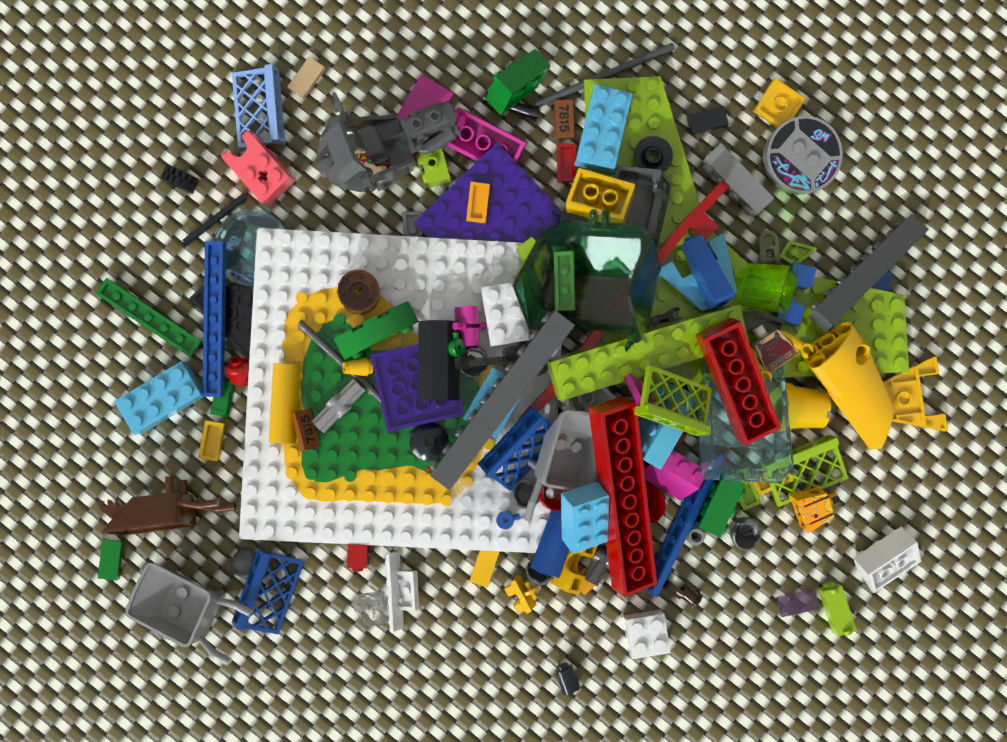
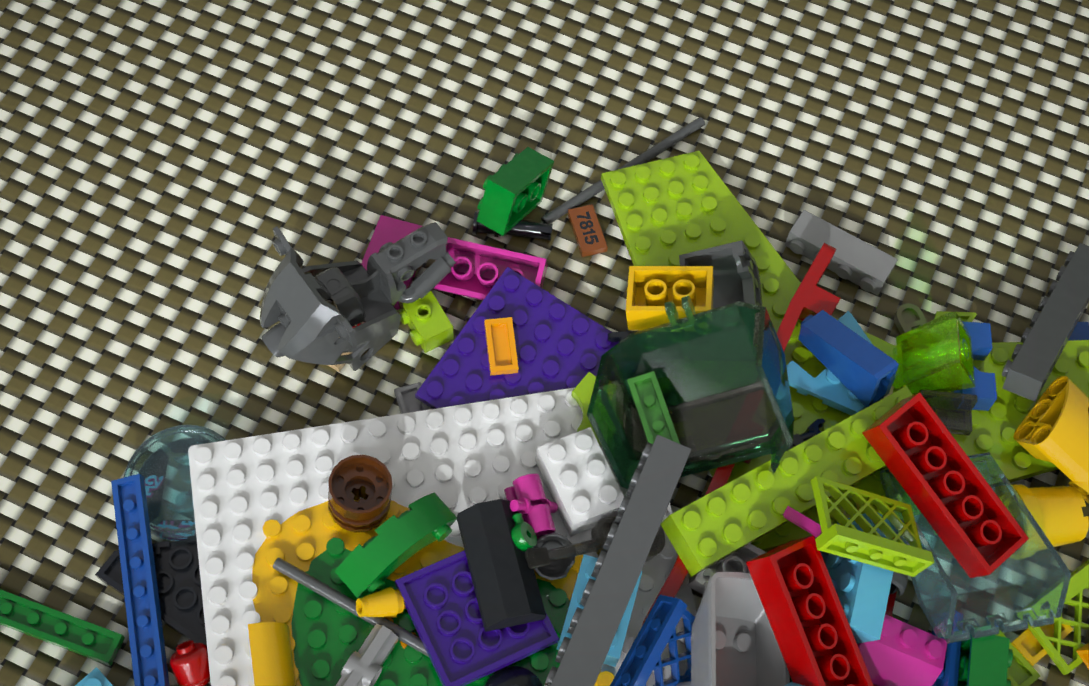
camera: 15 degrees left, 25 degrees down
black tyre [160,164,199,194] -> none
black bar [182,193,247,246] -> none
coral brick [221,130,297,206] -> none
light blue fence [232,64,285,149] -> none
tan tile [287,57,326,99] -> none
red tile [557,143,576,183] -> none
medium azure brick [574,84,633,175] -> none
black dish [634,136,673,172] -> none
black tile [686,106,729,135] -> none
torso [750,324,814,384] -> none
yellow plate [753,77,806,127] -> none
brick [763,116,843,195] -> none

